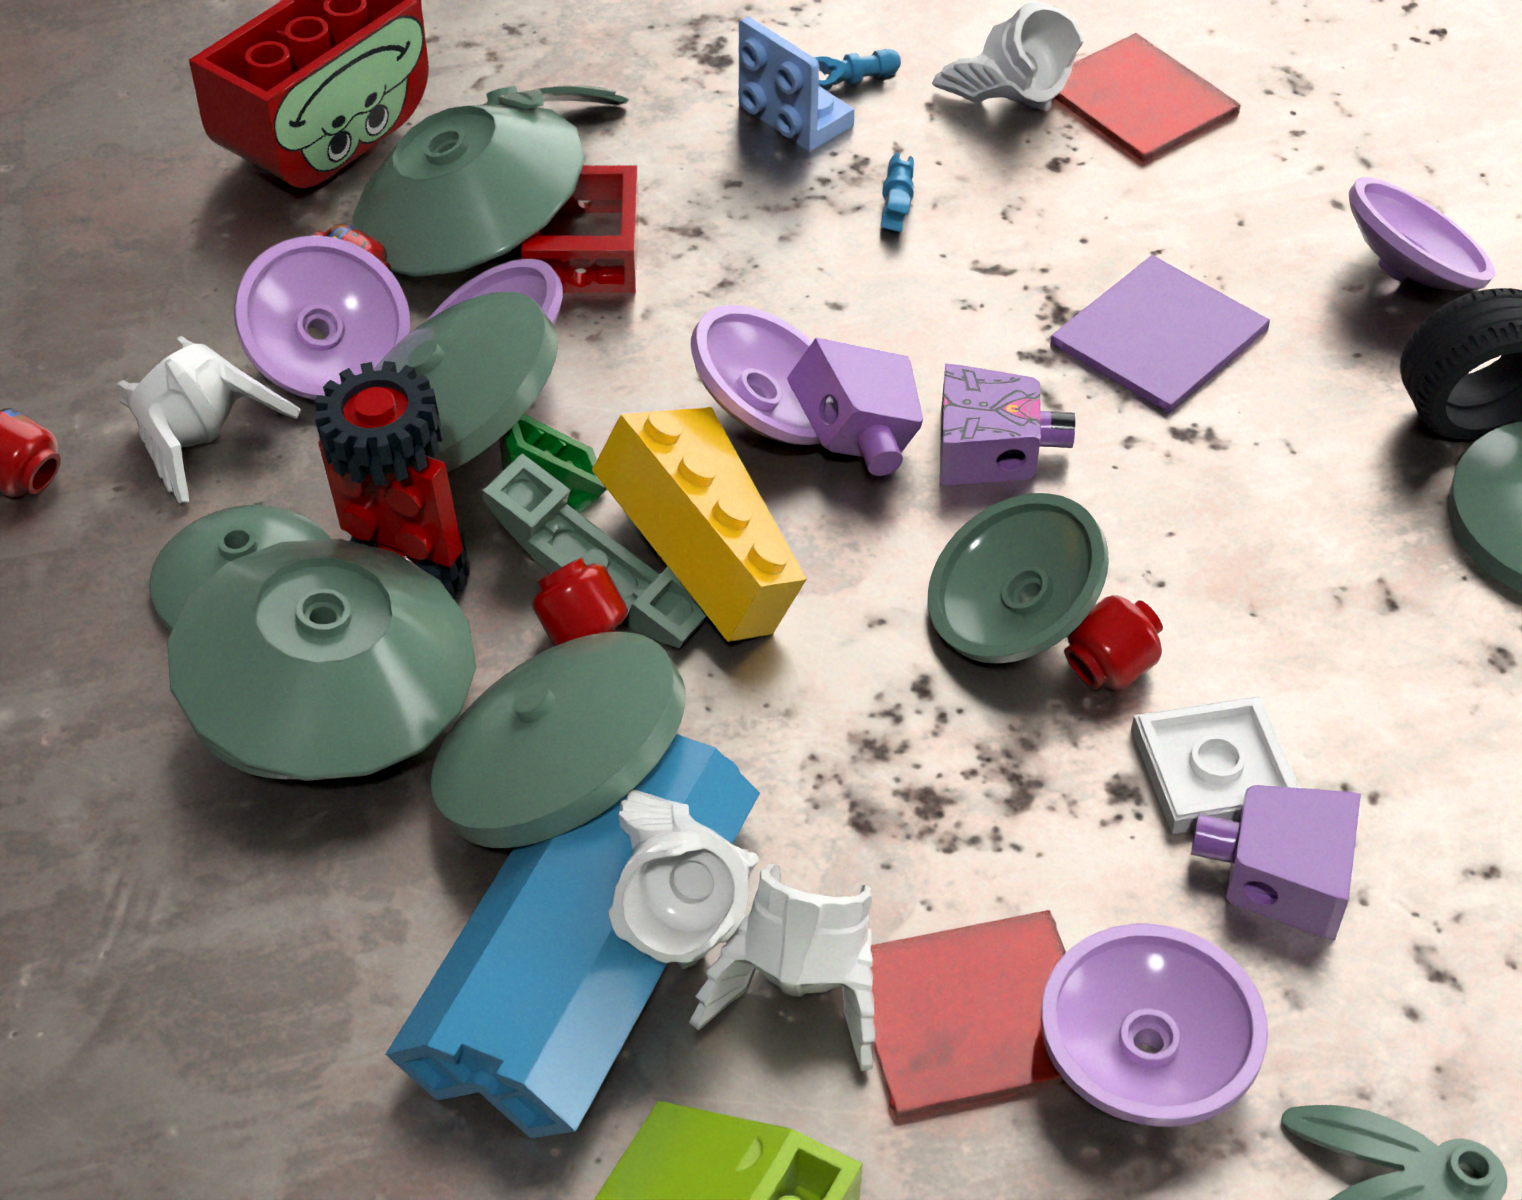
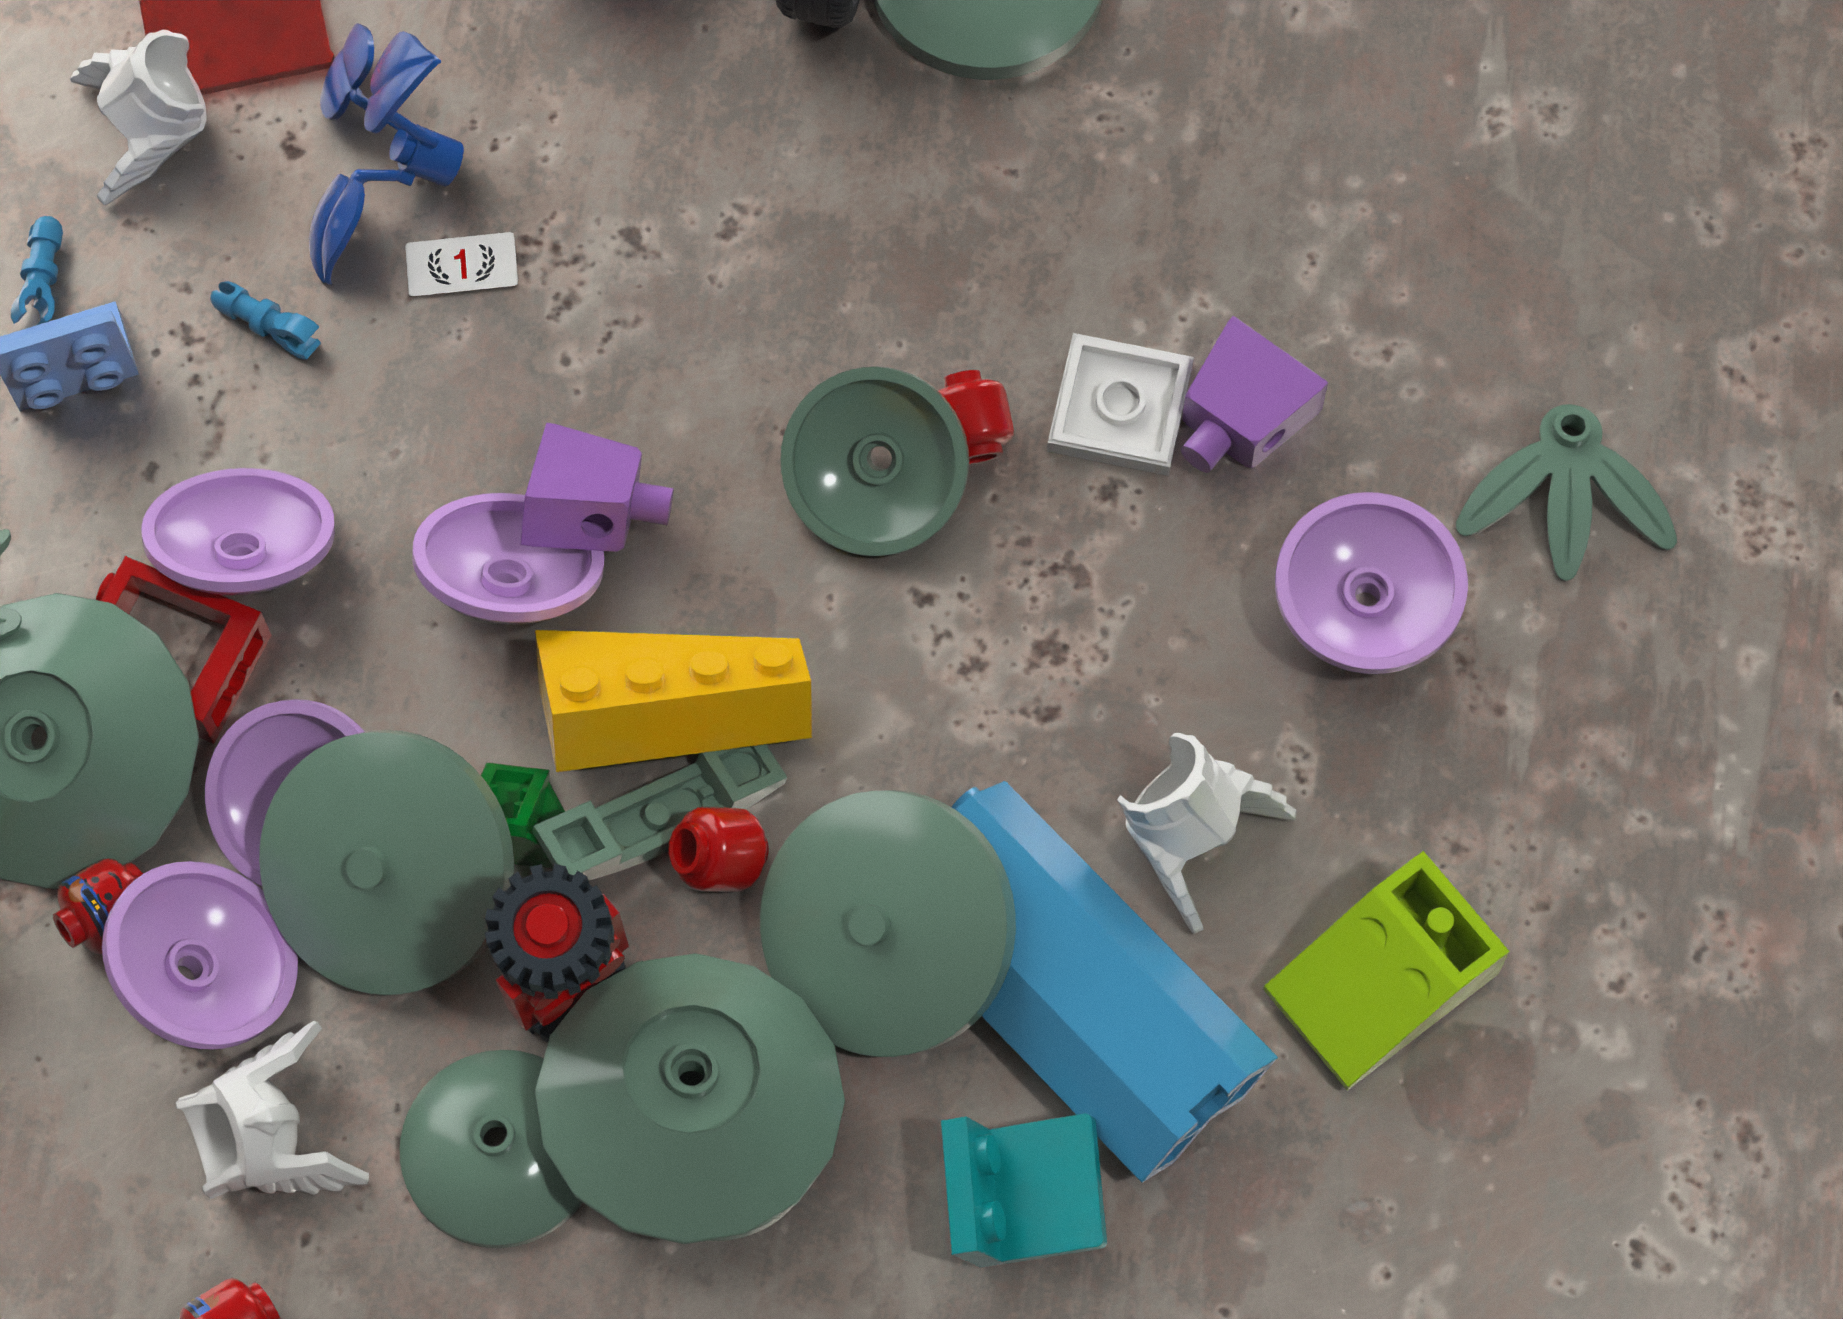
camera: 65 degrees left, 20 degrees up
white helmet [609,790,759,969] -> none
clear red piece [870,910,1066,1119] -> none
medium lavender torso [940,363,1075,486] -> none
piece [1050,255,1270,413] -> none
none -> lavender dish [142,468,335,595]
none -> blue plant [309,23,464,286]
none -> white sticker [405,232,518,297]
none -> teal bracket [941,1113,1107,1268]

